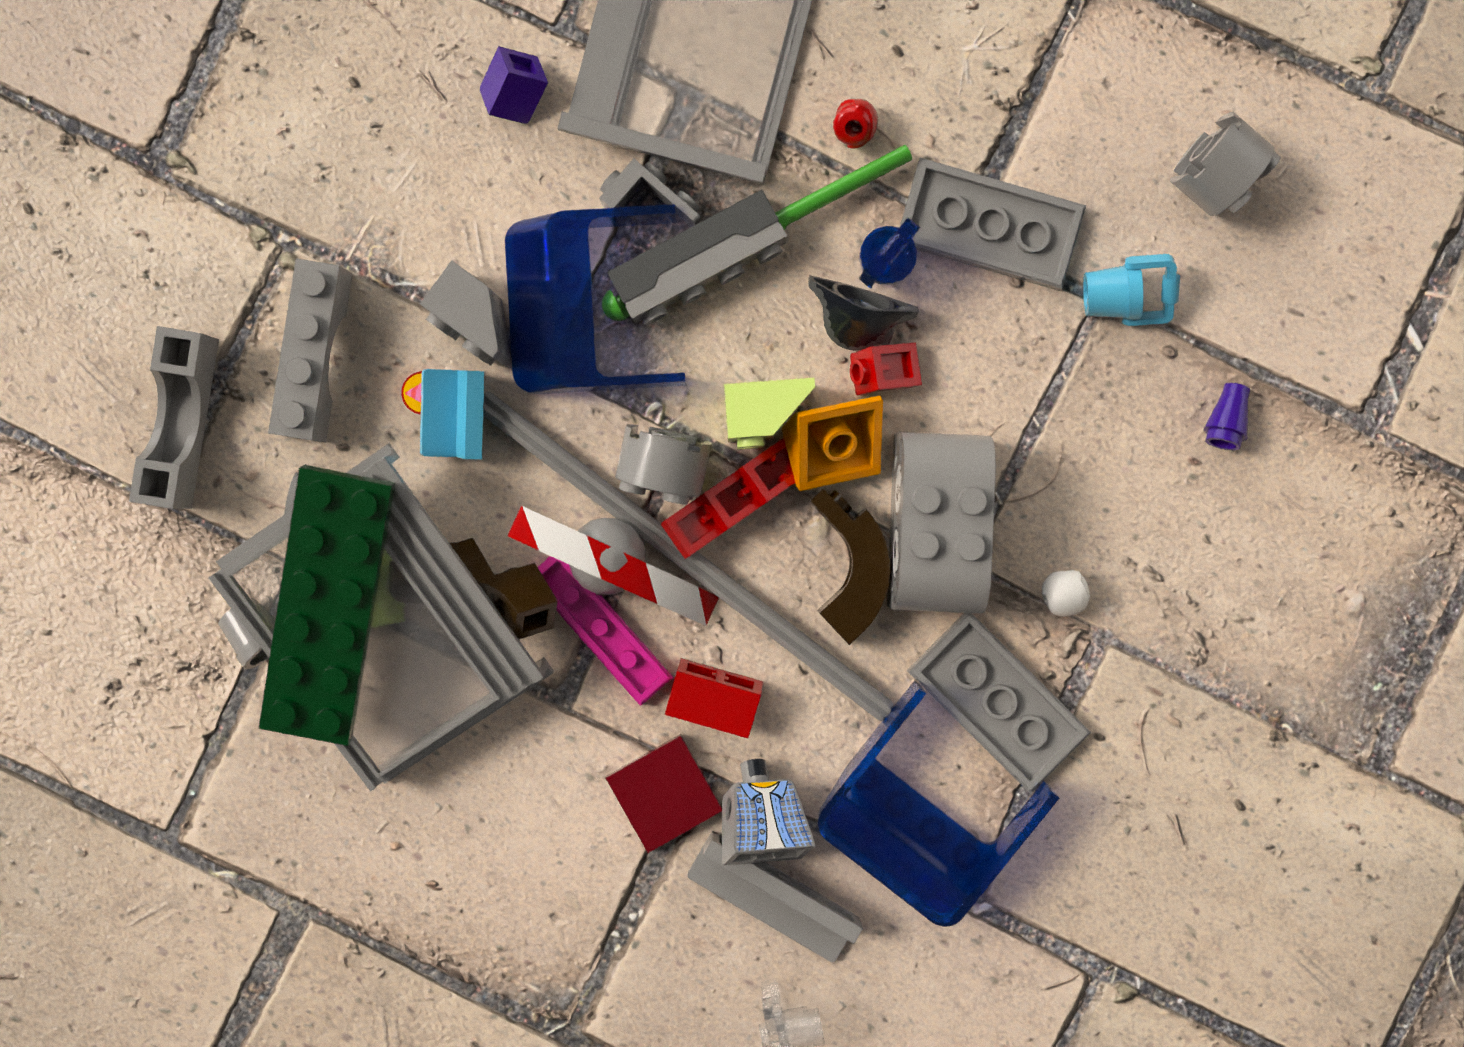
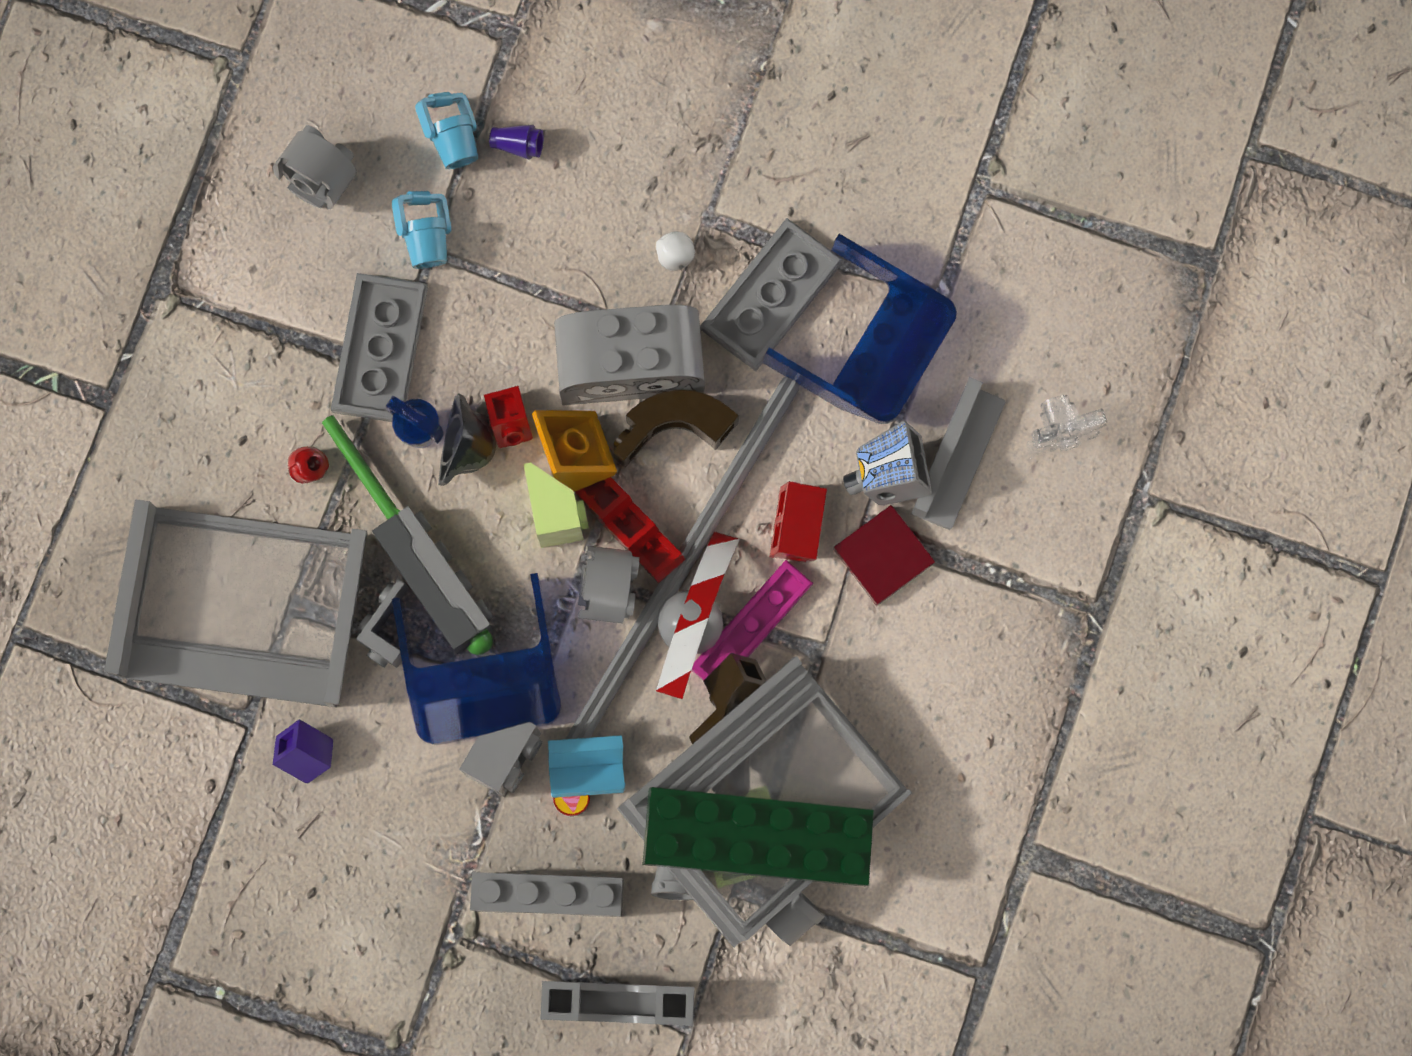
camera: 105 degrees left, 10 degrees down
none -> medium azure piece [415,92,479,170]

